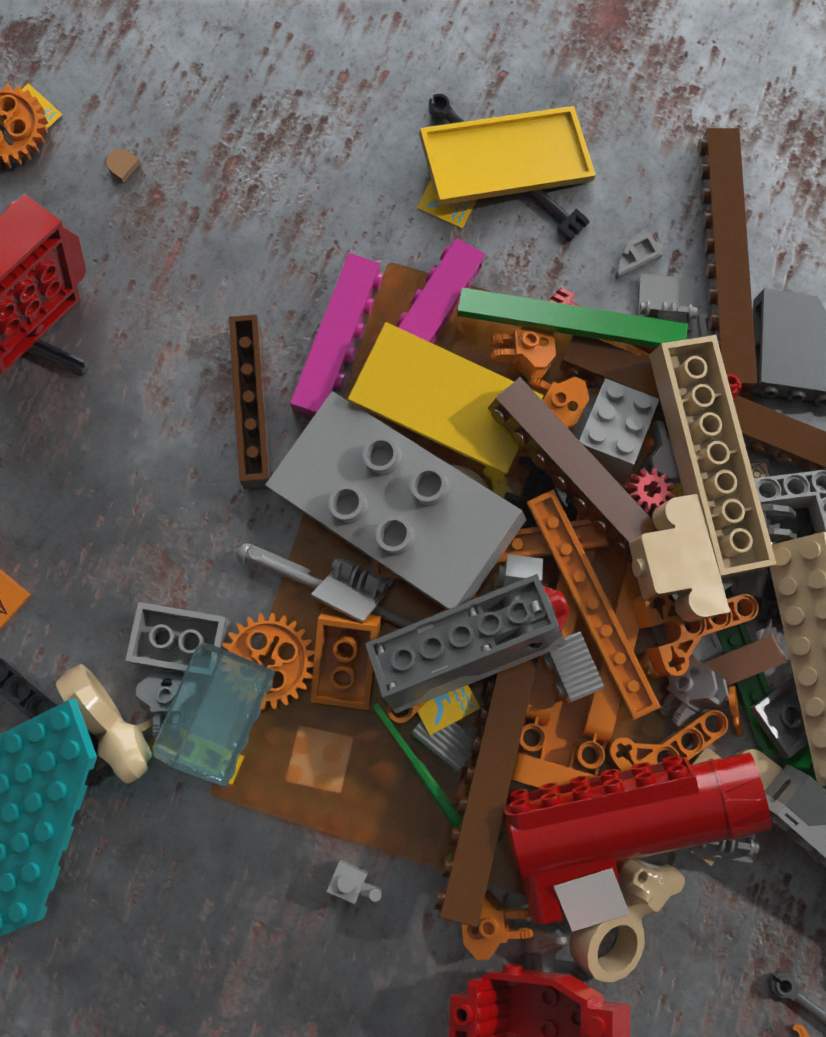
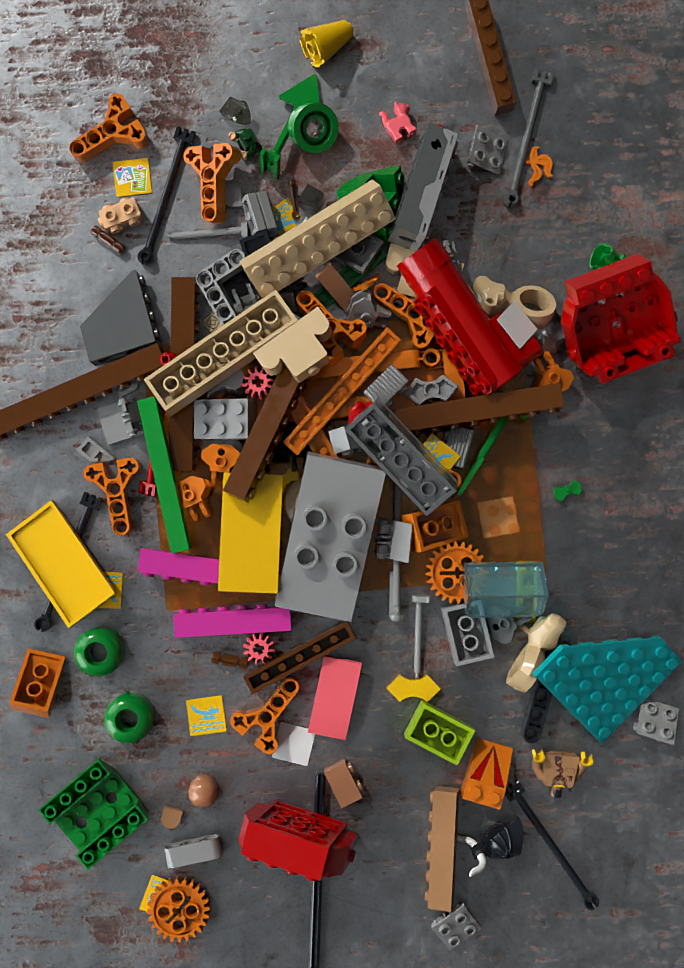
camera: 115 degrees left, 10 degrees up
light grey brick [326,860,382,904] -> none
none -> orange slope [9,648,66,718]
none -> green slope [38,758,149,871]
none -> green piece [74,627,125,677]
none -> orange beam [83,458,142,535]
none -> green piece [104,691,156,744]
none -> light grey beam [164,834,223,868]
none -> yellow sticker [186,695,227,736]
none -> nougat hair [188,775,218,808]
none -> reddish brown axle [211,652,249,669]
none -> orange beam [230,676,300,754]
none -> coral gear [243,632,276,665]
none -> white sticker [272,722,315,766]
none -> coral slope [308,655,362,740]
none -> nougat brick [324,759,364,808]
none -> yellow tile [386,674,441,702]
none -> light grey tile [404,375,458,406]
none -> lime brick [404,699,475,766]
none -> light grey piece [412,595,431,678]
none -> green piece [553,480,582,502]

